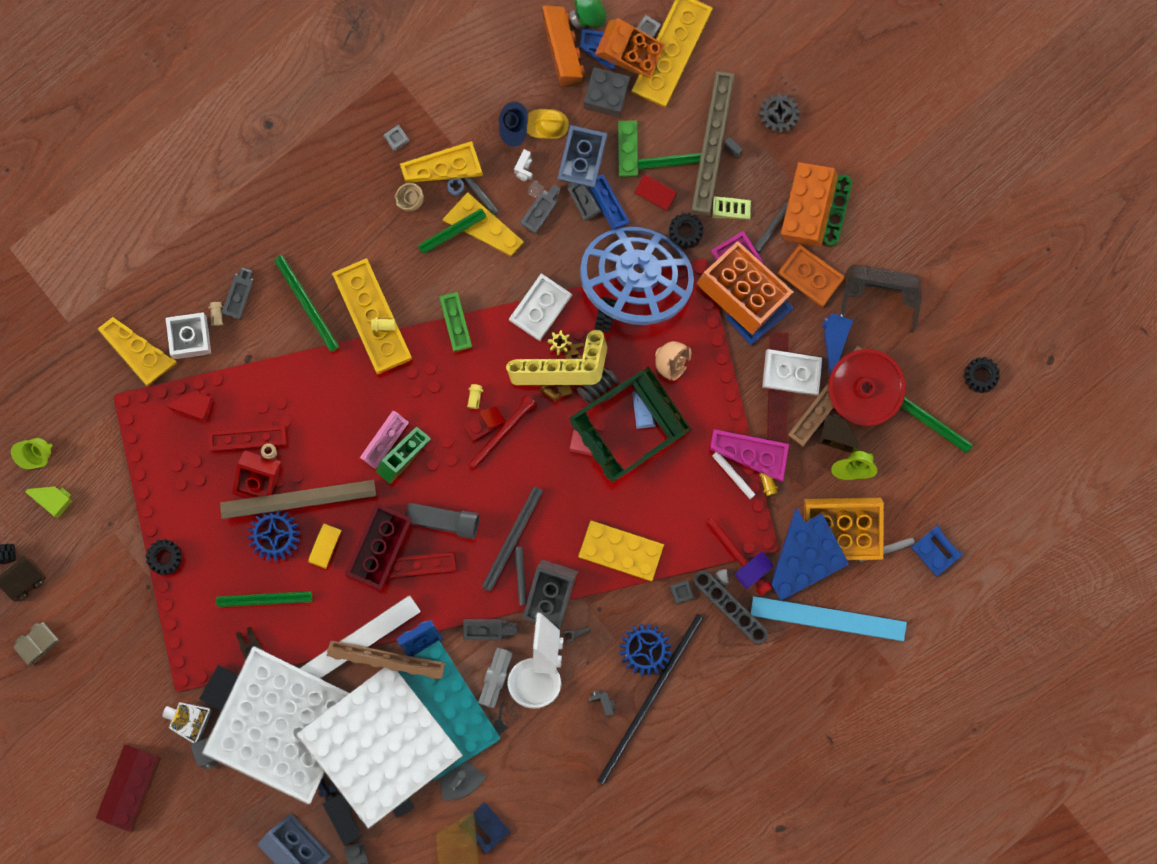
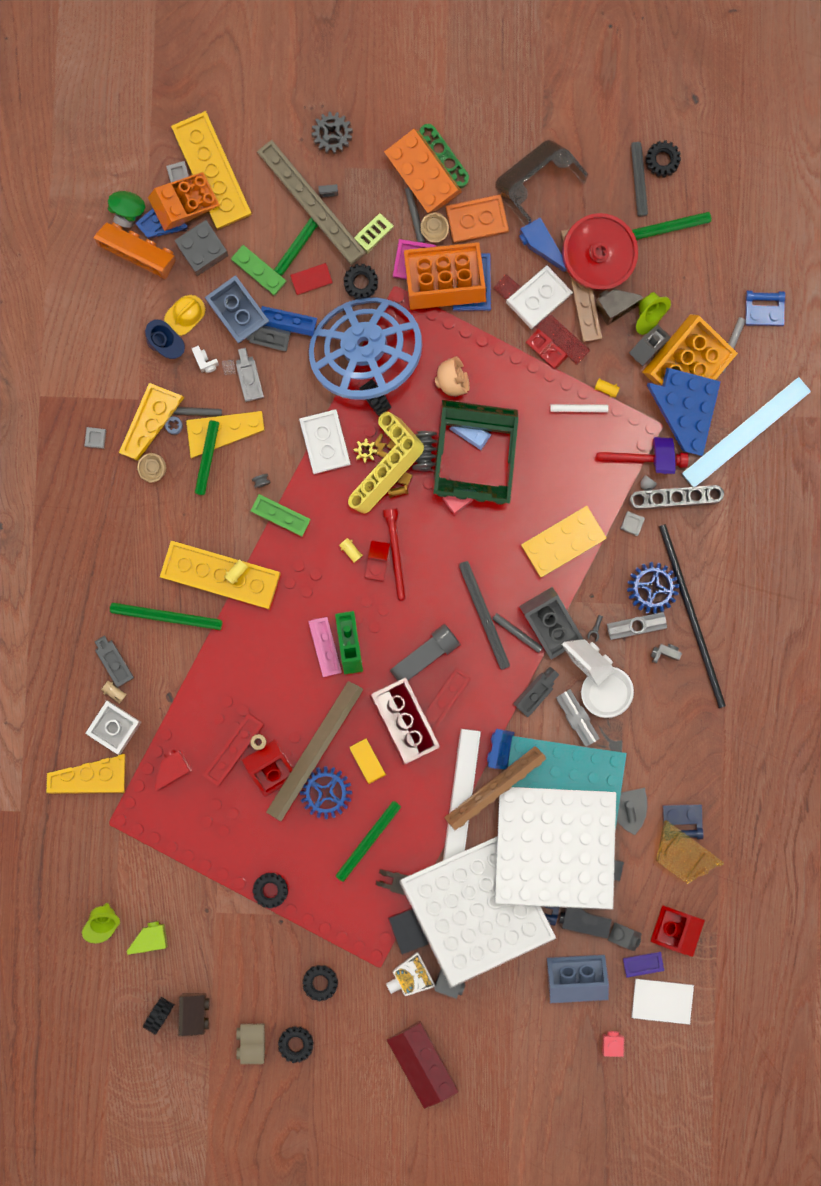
camera: 50 degrees left, 5 degrees up
dark pink wing [710,429,789,482] -> none
none -> dark grey bush [252,474,271,488]
none -> black tyre [278,1026,314,1063]
none -> black tyre [303,965,338,1001]
none -> tan hair [421,212,449,243]
none -> red slope [526,329,568,369]
none -> light grey piece [607,612,667,640]
none -> dark grey slope [629,324,671,366]
none -> dark grey axle [631,142,648,217]

